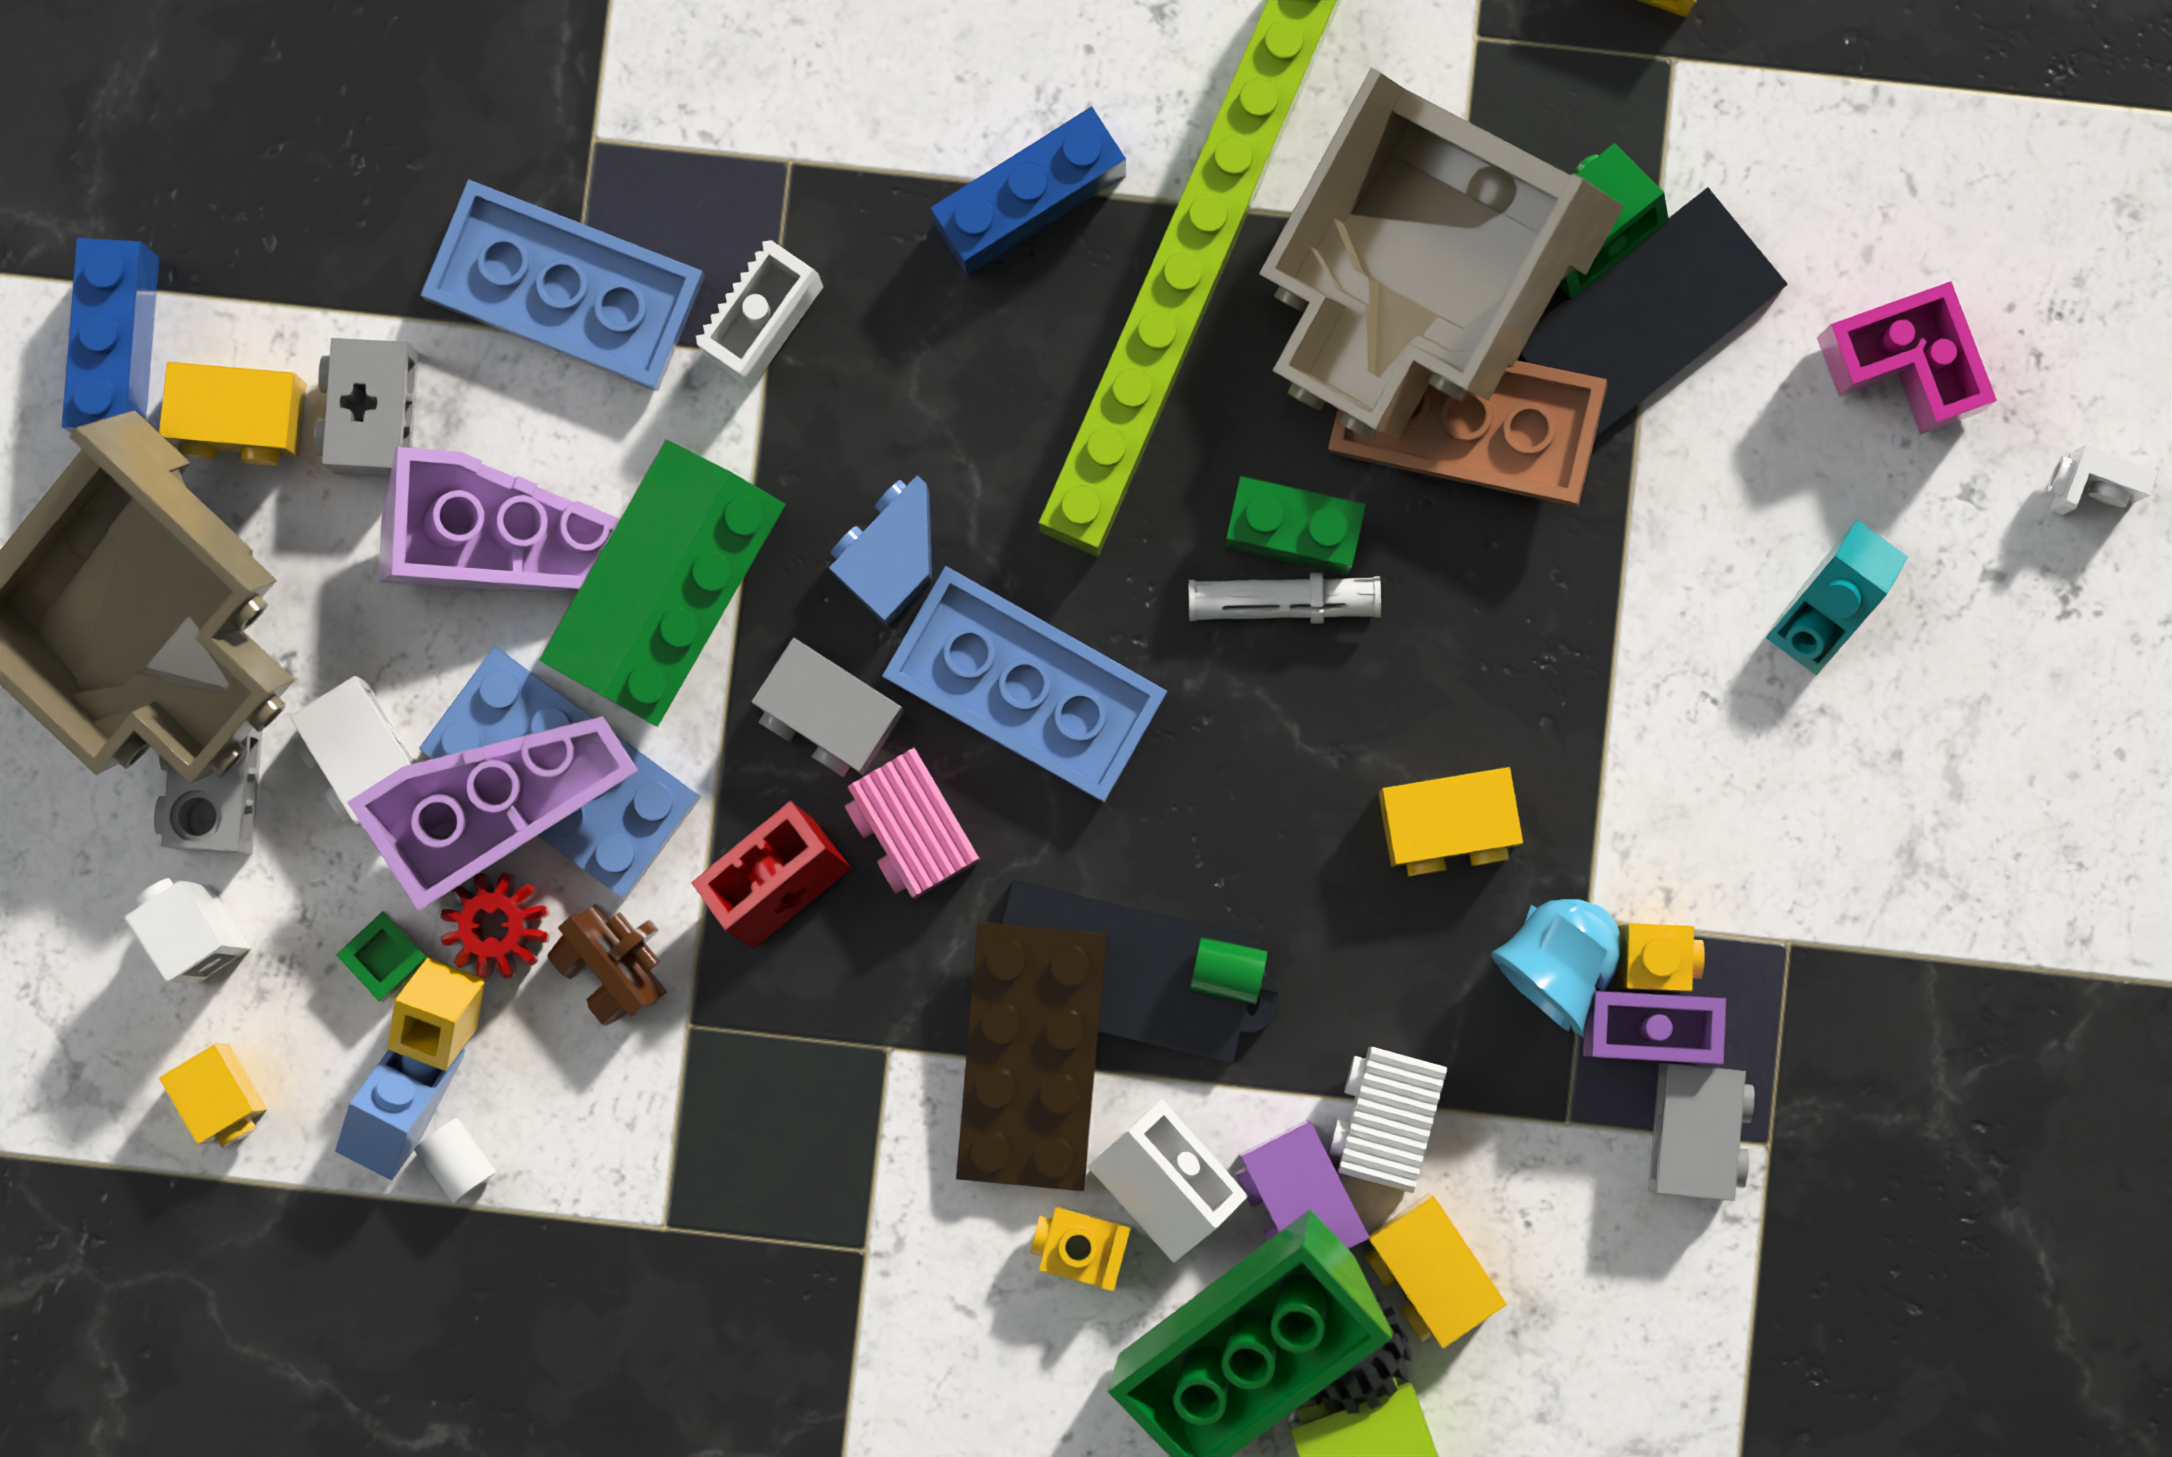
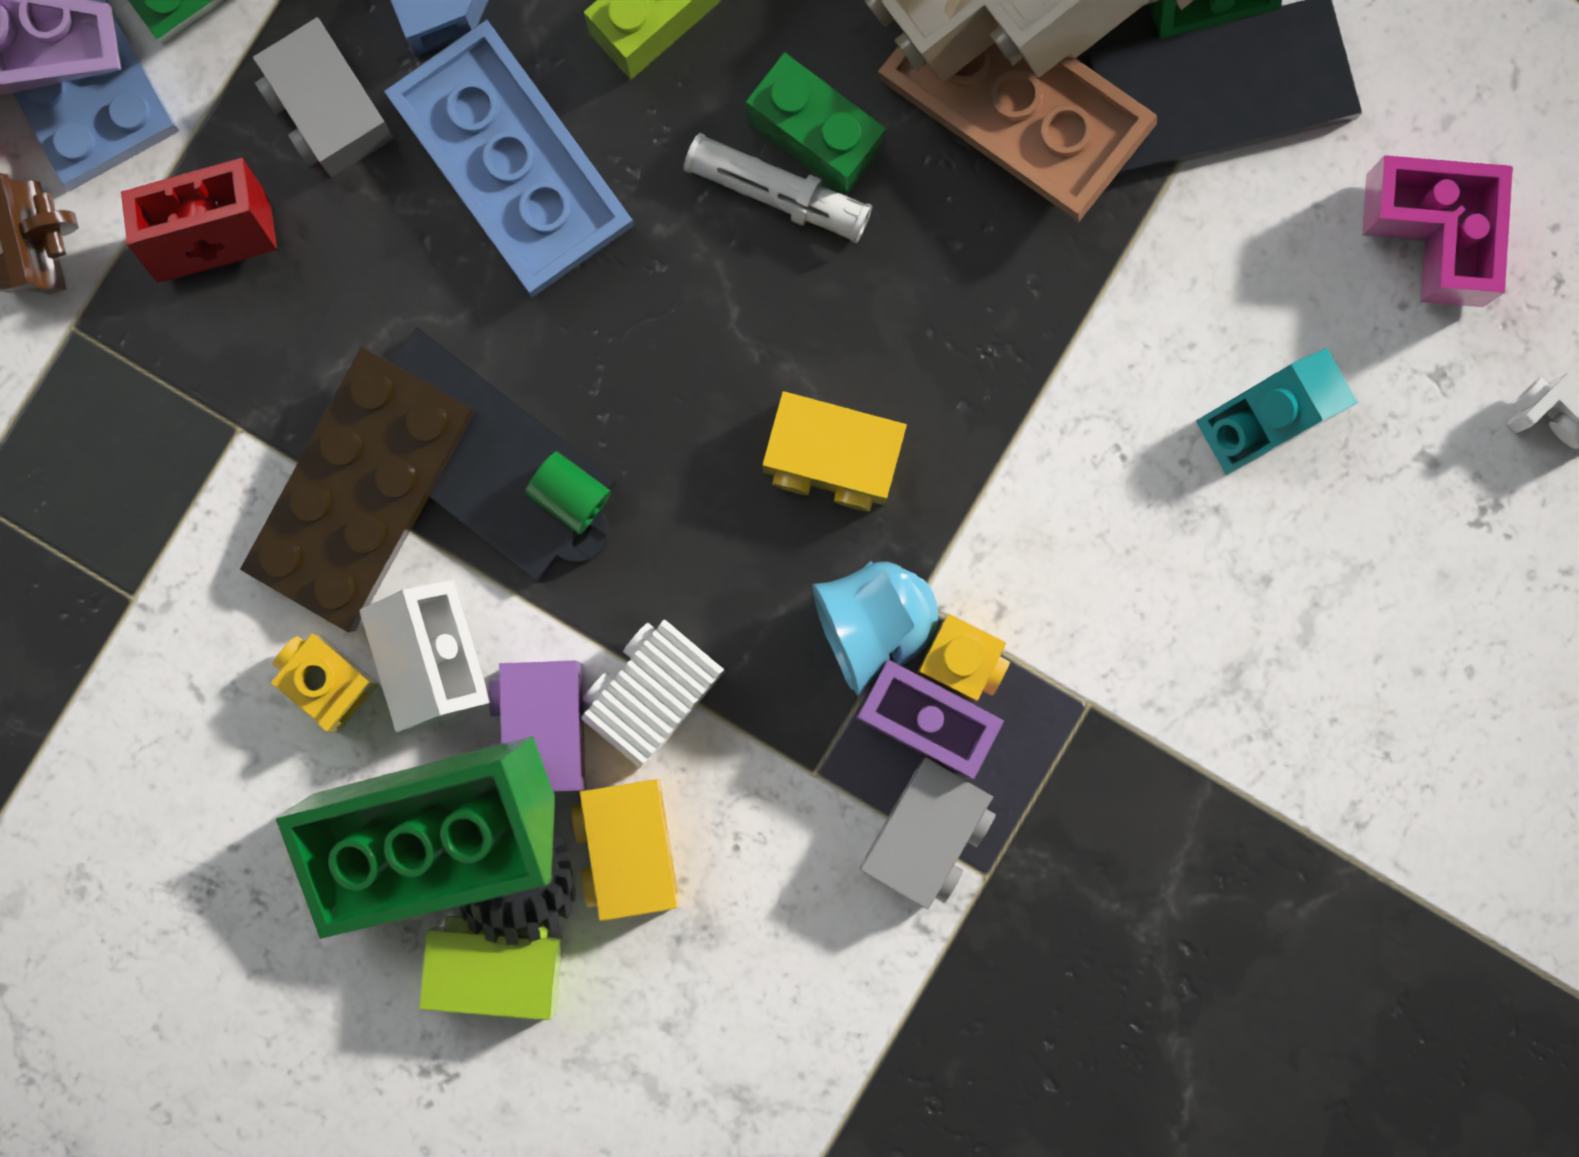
camera: 20 degrees right, 0 degrees up
bright pink brick [845,748,981,899] -> none

